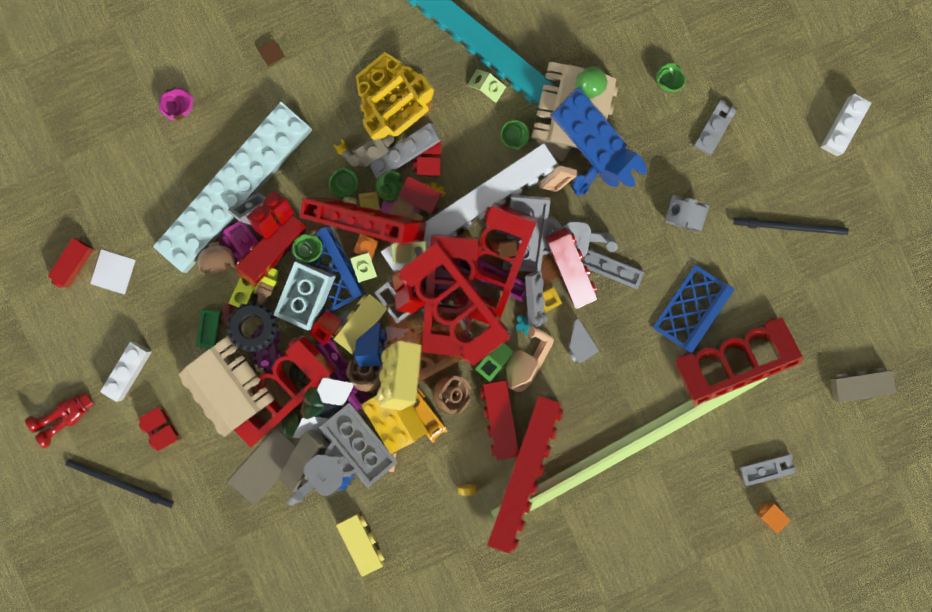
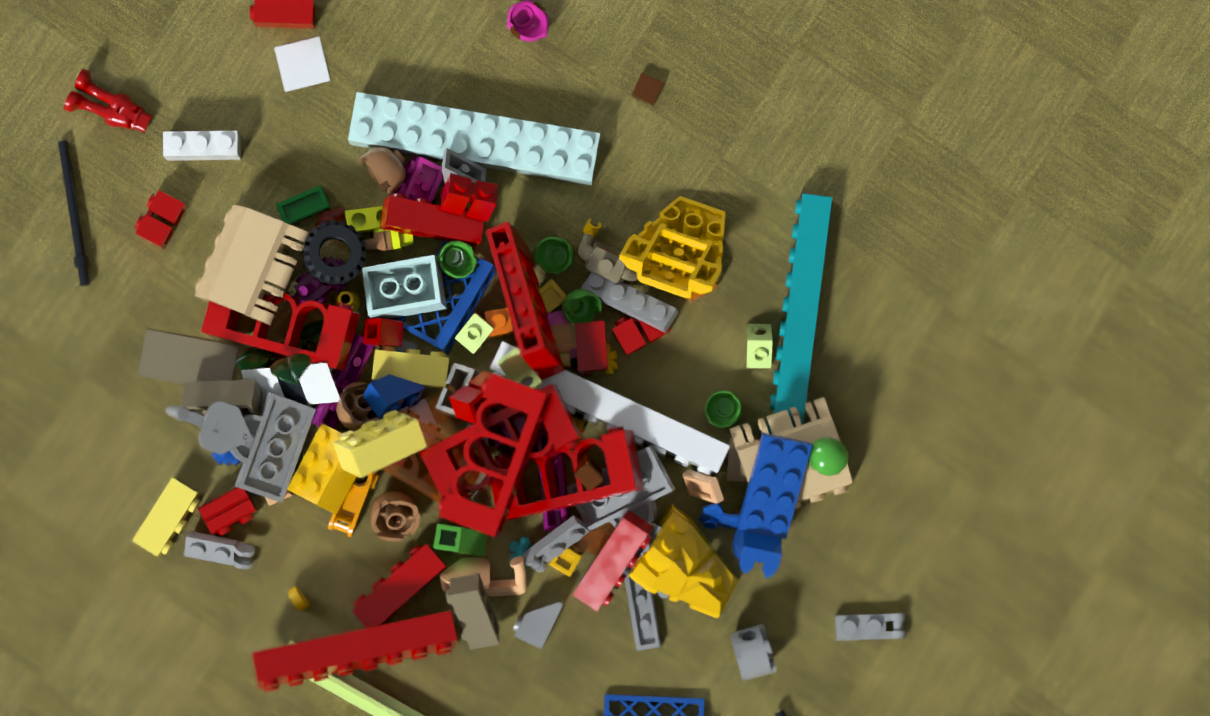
camera: 60 degrees right, 5 degrees down
bright green hair [655,63,687,92] -> none
none -> light grey hinge [184,531,255,569]
none -> red brick [198,487,258,537]
none -> yellow cone [335,290,360,312]
none -> dark tan brick [446,573,500,650]
none -> yellow wedge [629,504,739,618]

